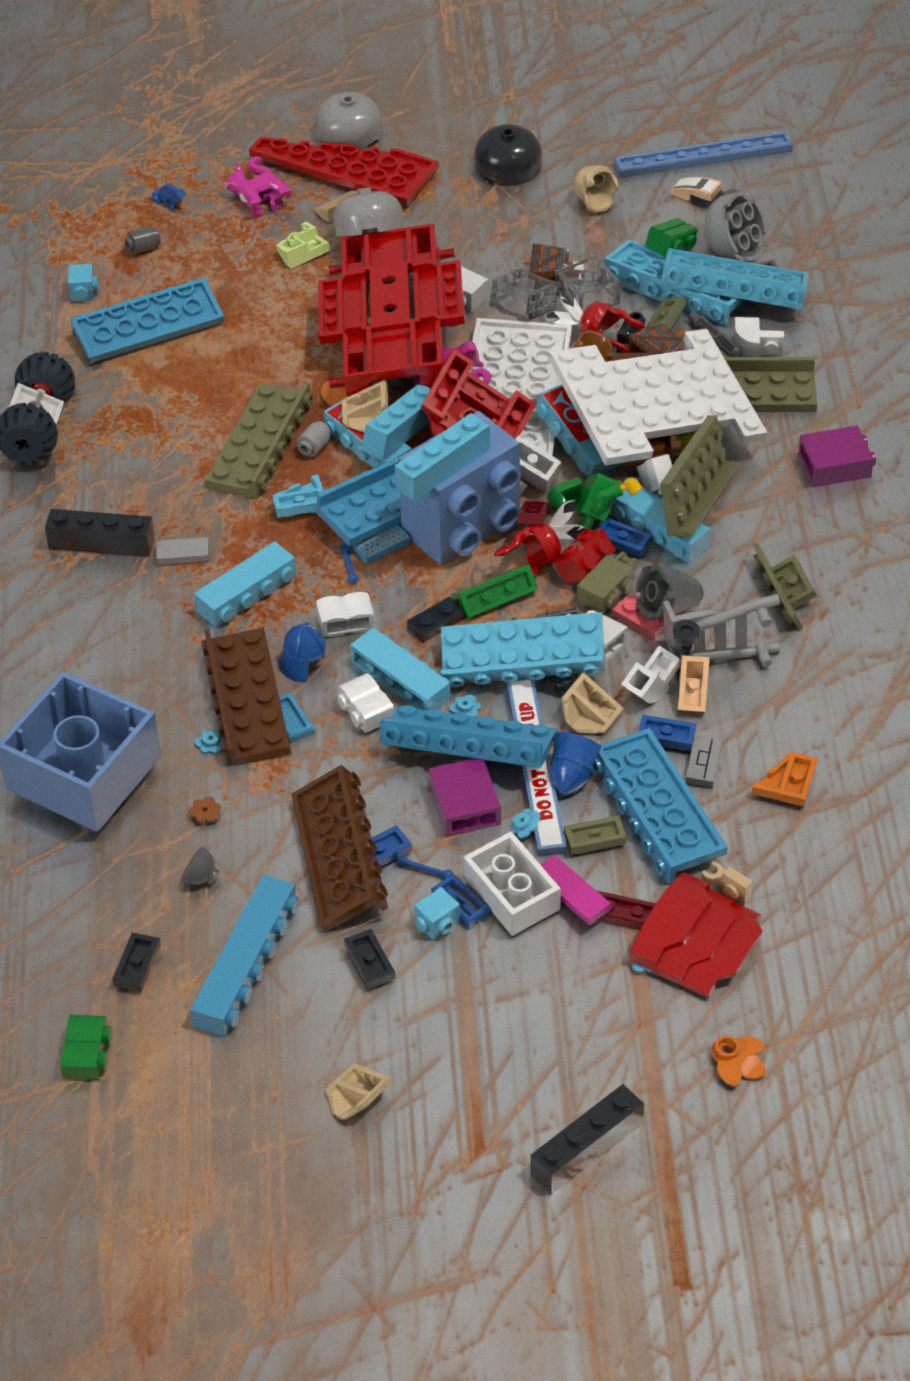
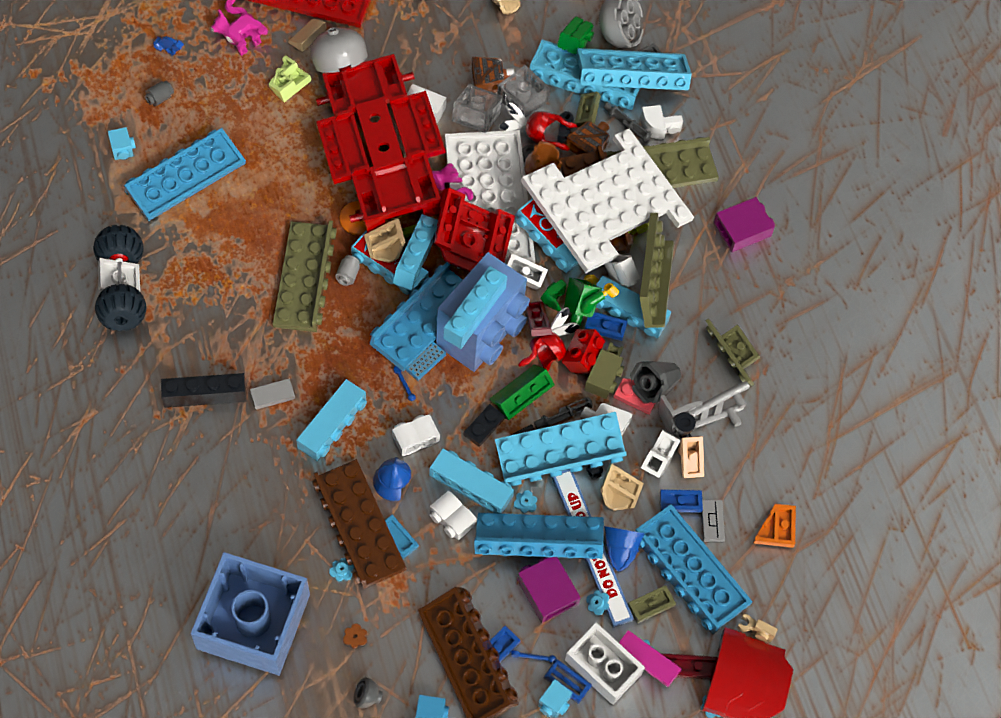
camera: 20 degrees left, 15 degrees up
medium azure wing [272,474,323,518] -> none

